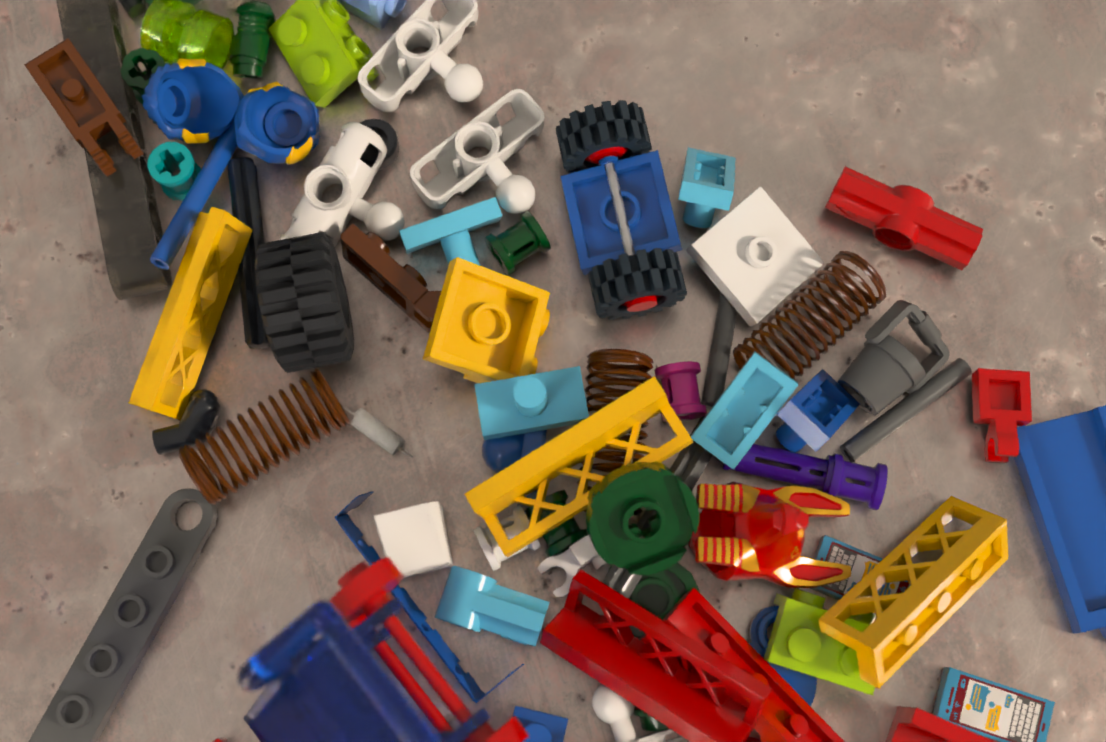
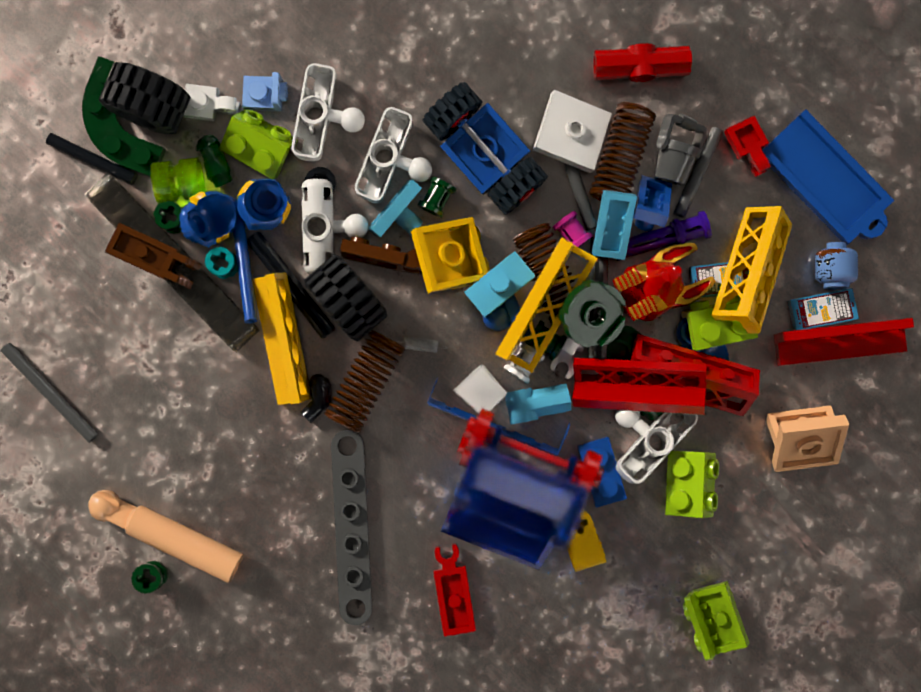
camera: 30 degrees left, 10 degrees up
medium azure tile [678,147,736,228] -> none
none -> medium blue head [815,242,858,290]

